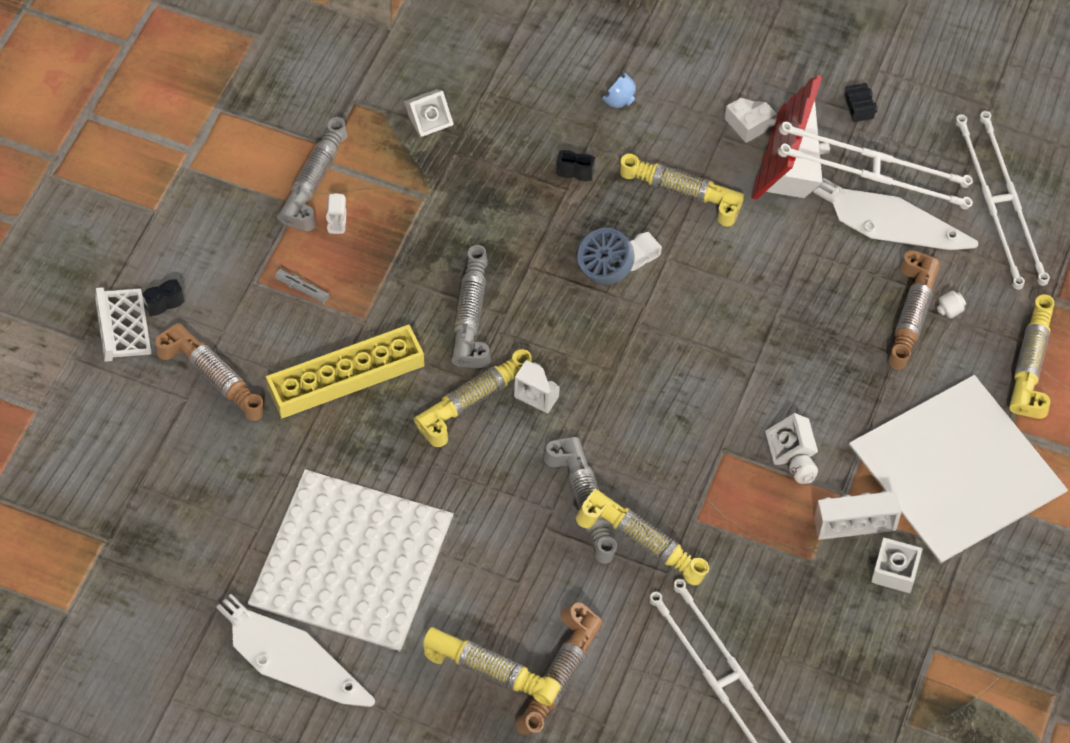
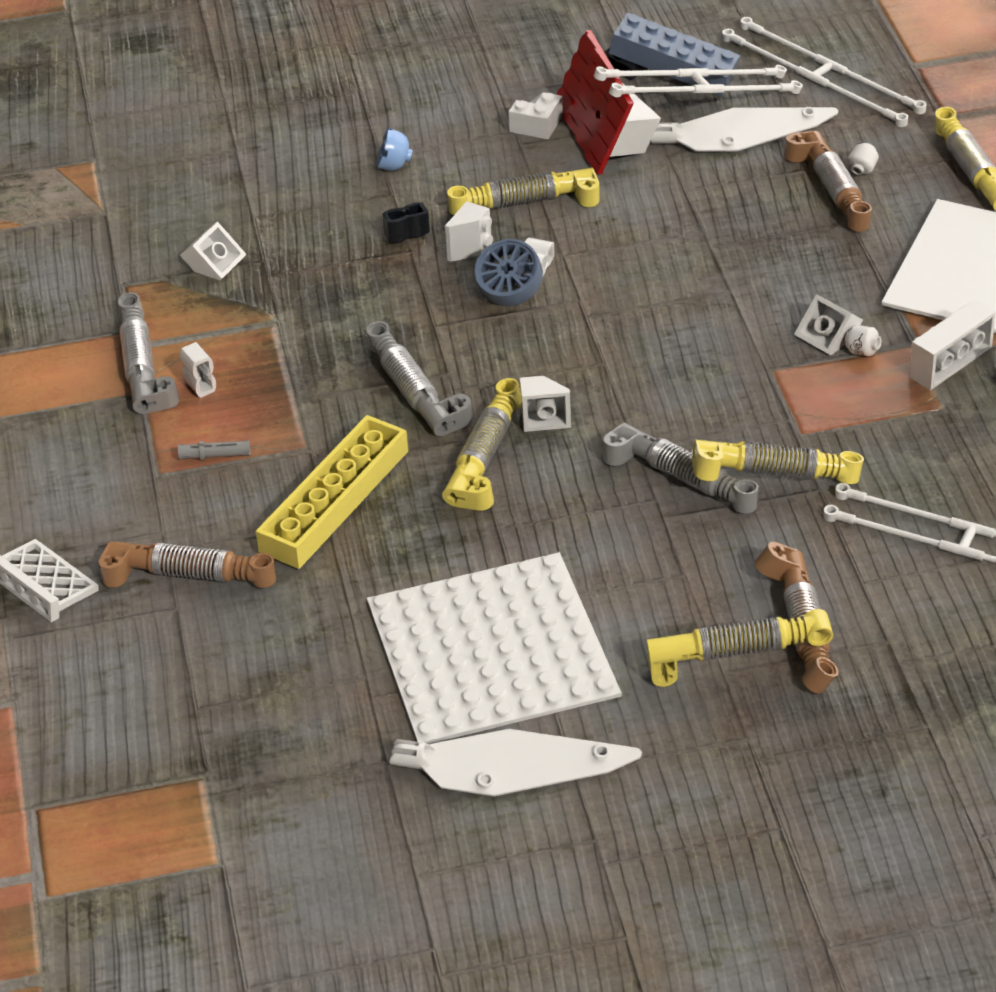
camera: 30 degrees left, 15 degrees down
black brick [142,279,184,316] -> none
none -> white slope [445,201,493,262]
none -> sand blue brick [609,13,740,97]

